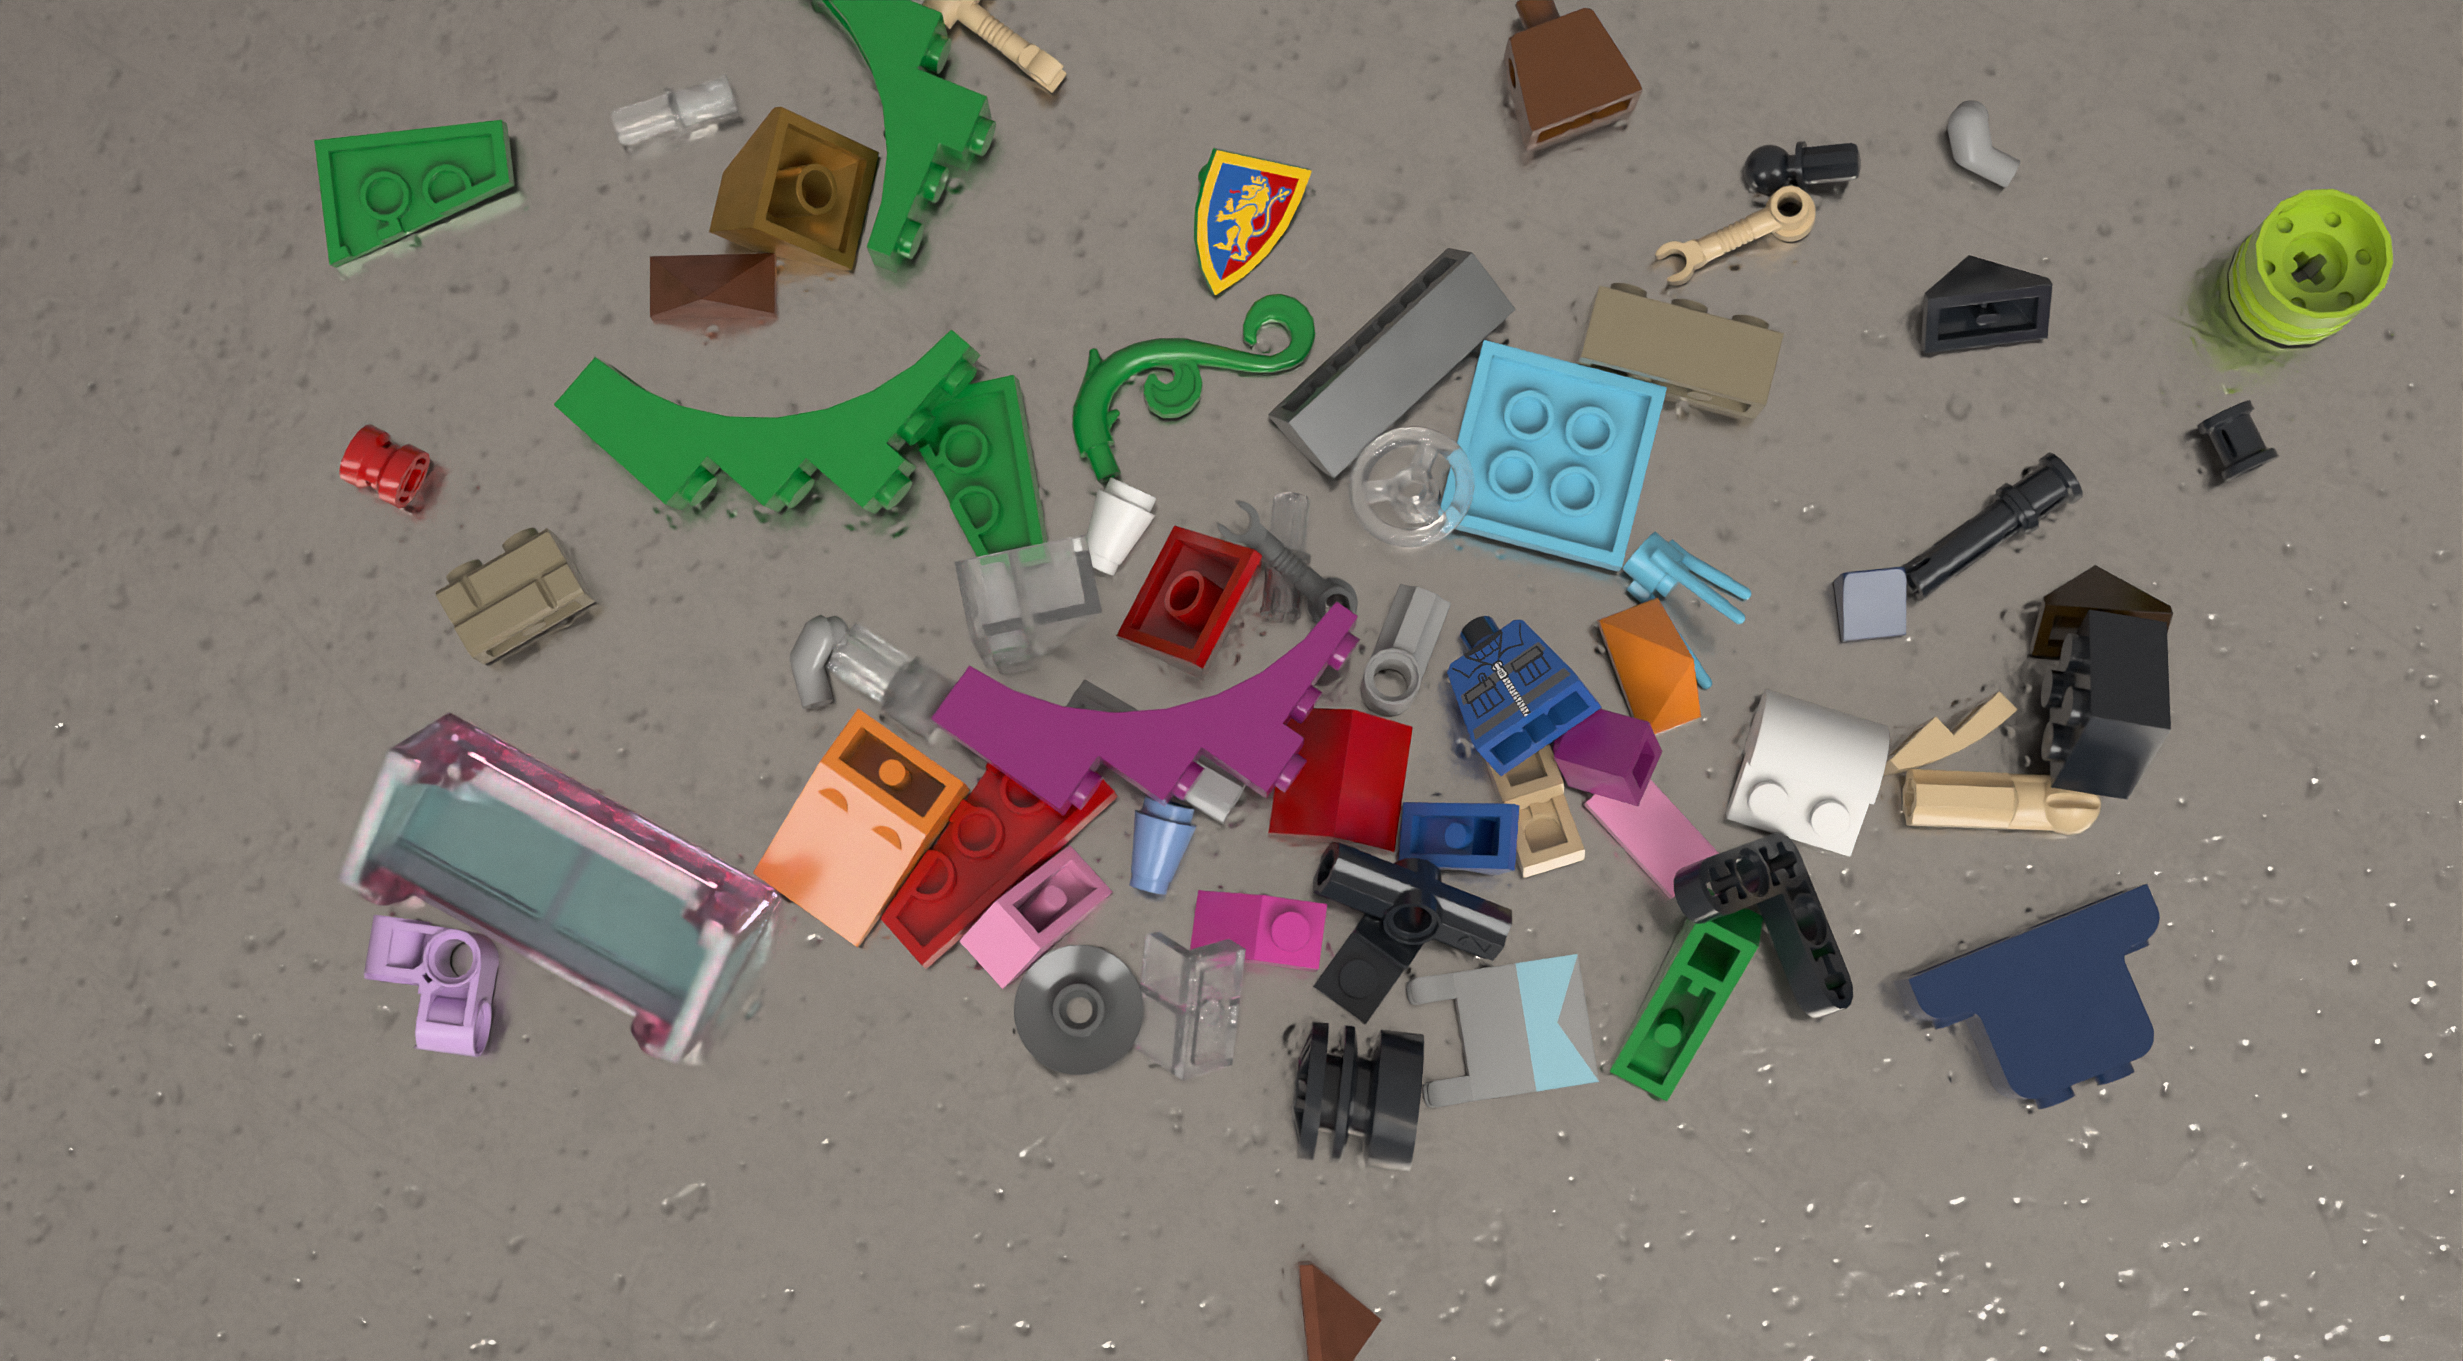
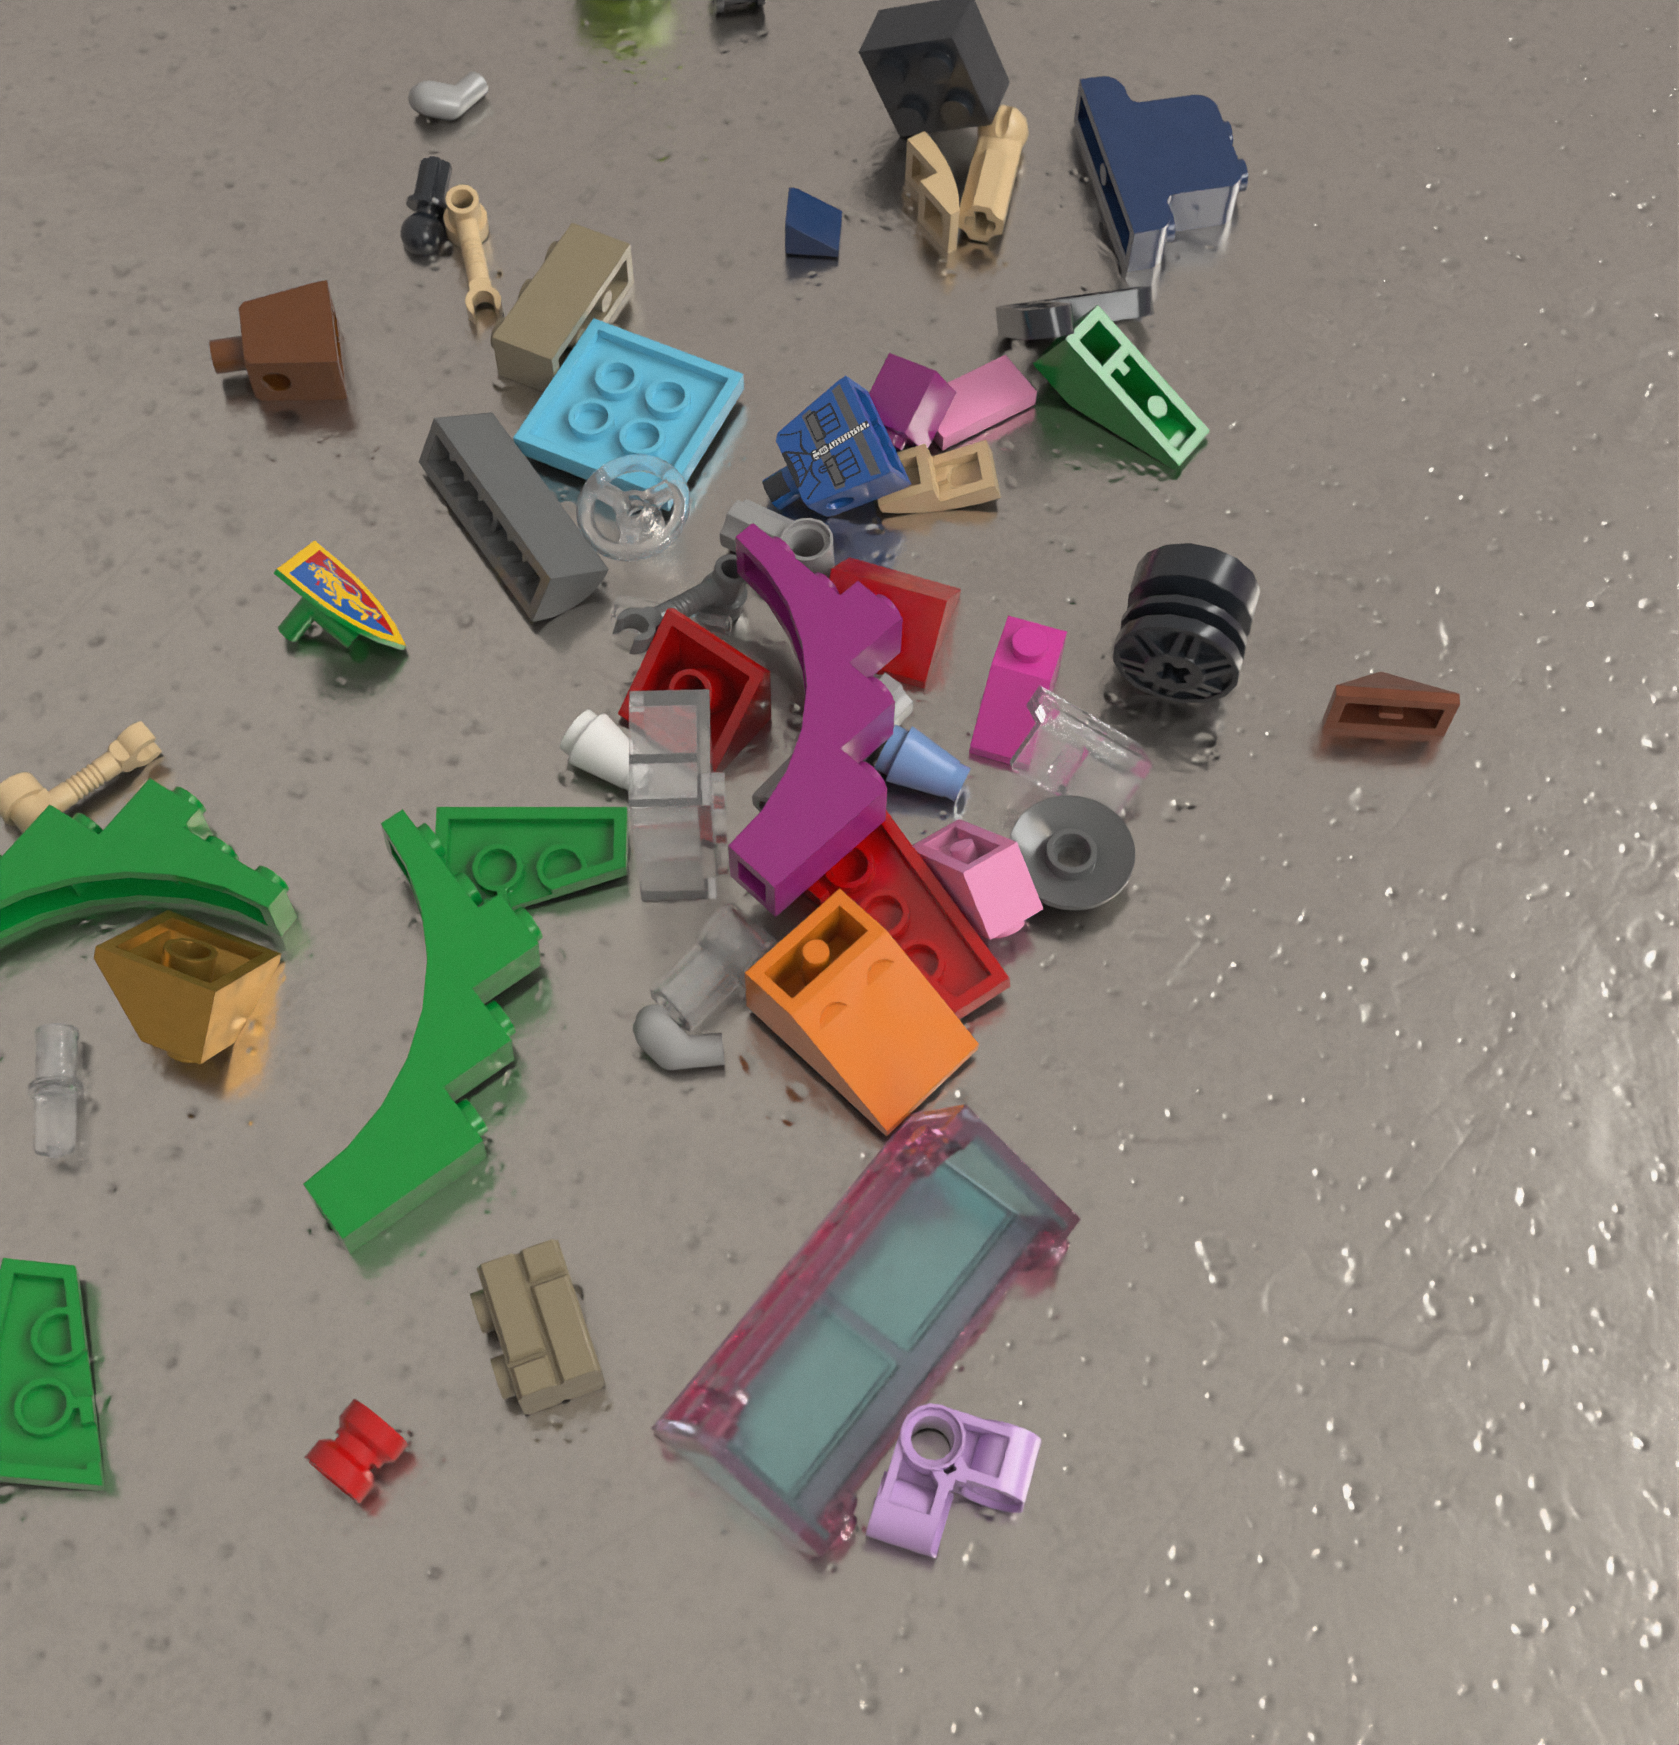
camera: 80 degrees left, 20 degrees down
copper slope [650,253,777,320] -> none
green plant [1072,294,1316,483] -> none
black piece [1313,841,1512,961] -> none
black slope [1313,913,1424,1025] -> none
blue slope [1399,802,1520,875] -> none
light grey flag [1406,954,1599,1108] -> none
orange slope [1597,598,1701,734] -> none
medium azure plant [1623,531,1751,689] -> none
white brick [1726,689,1890,857] -> none
black pin [1901,452,2083,601] -> none
black slope [1921,255,2053,353] -> none
dark brown slope [2030,565,2173,657] -> none

